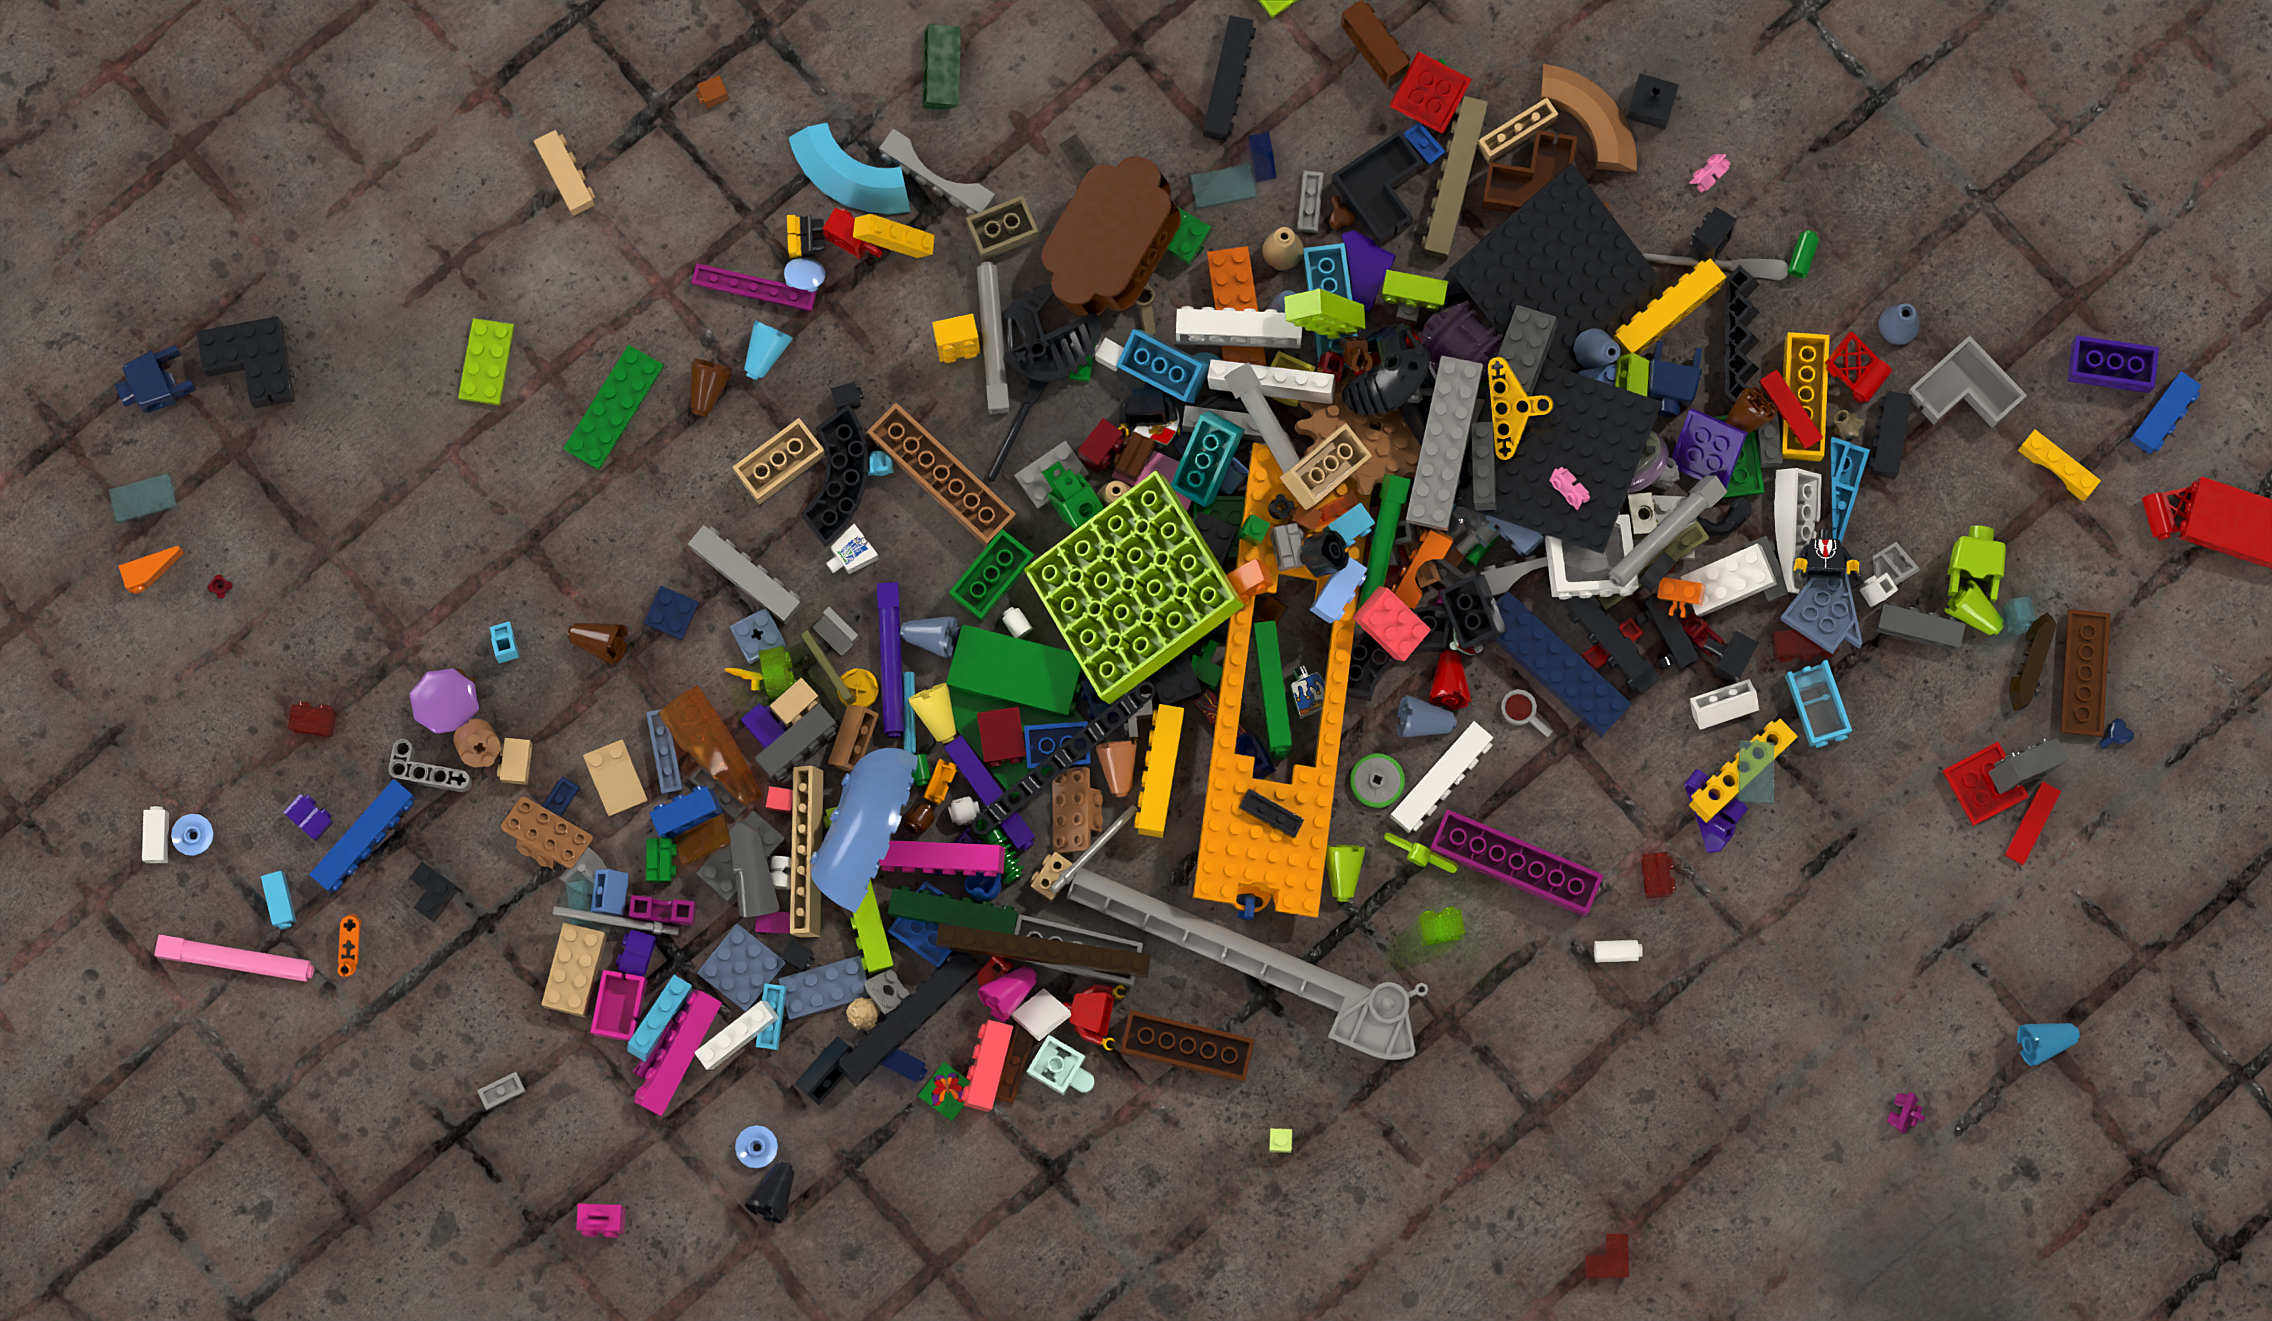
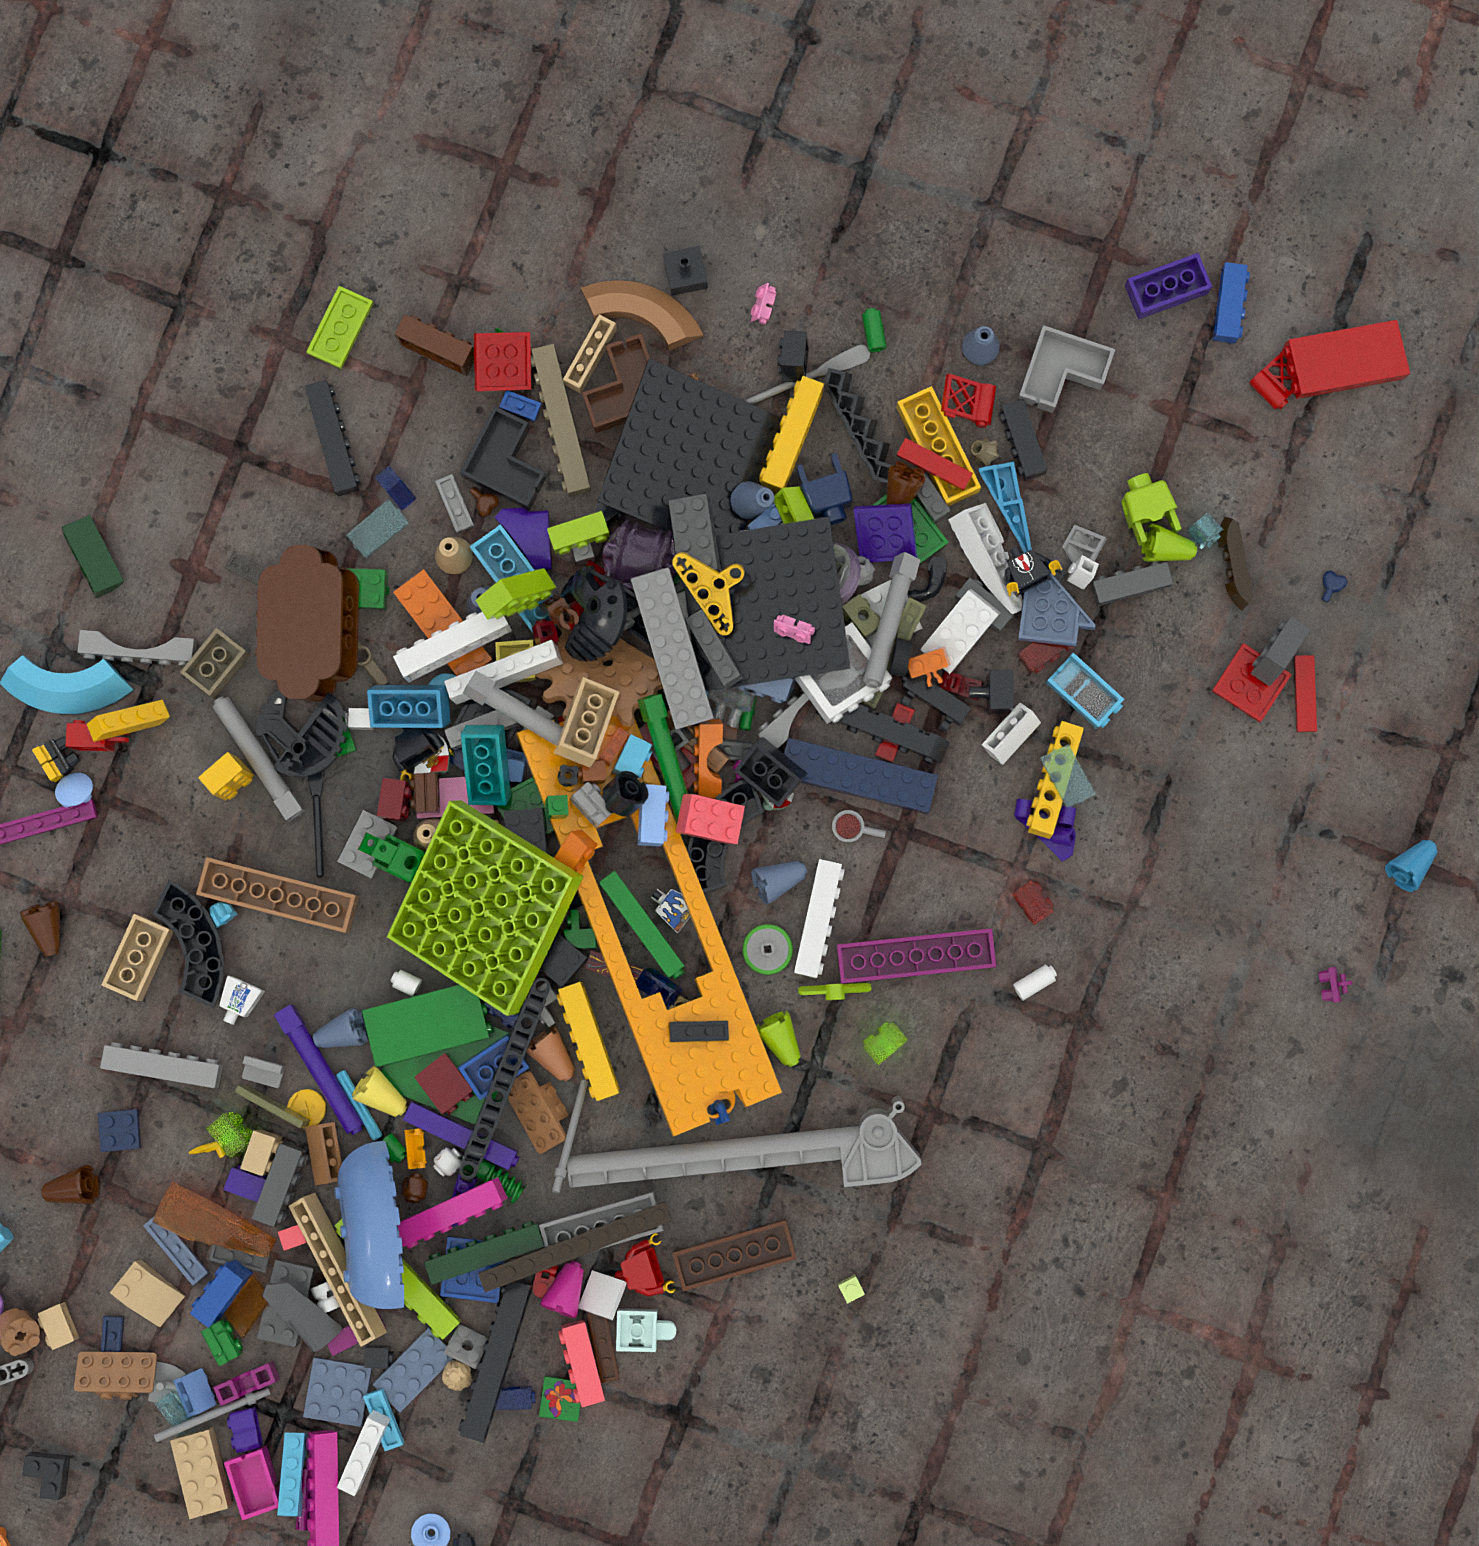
camera: 25 degrees left, 5 degrees up
sand blue brick [730,608,786,664] -> none
medium azure cone [744,320,793,380] -> none
black brick [795,1036,853,1105] -> none
black brick [831,382,864,412] -> none
green brick [949,529,1035,623] -> none
blue helmet [964,872,1001,903] -> none
tan brick [1030,852,1073,903] -> none
reddish brown plate [1257,596,1288,626] -> none
red cone [1429,649,1471,710] -> none
clear red panel [1584,1234,1629,1279] -> none
yellow arch [2018,429,2101,502] -> none
reddish brown plate [2060,609,2111,737] -> none

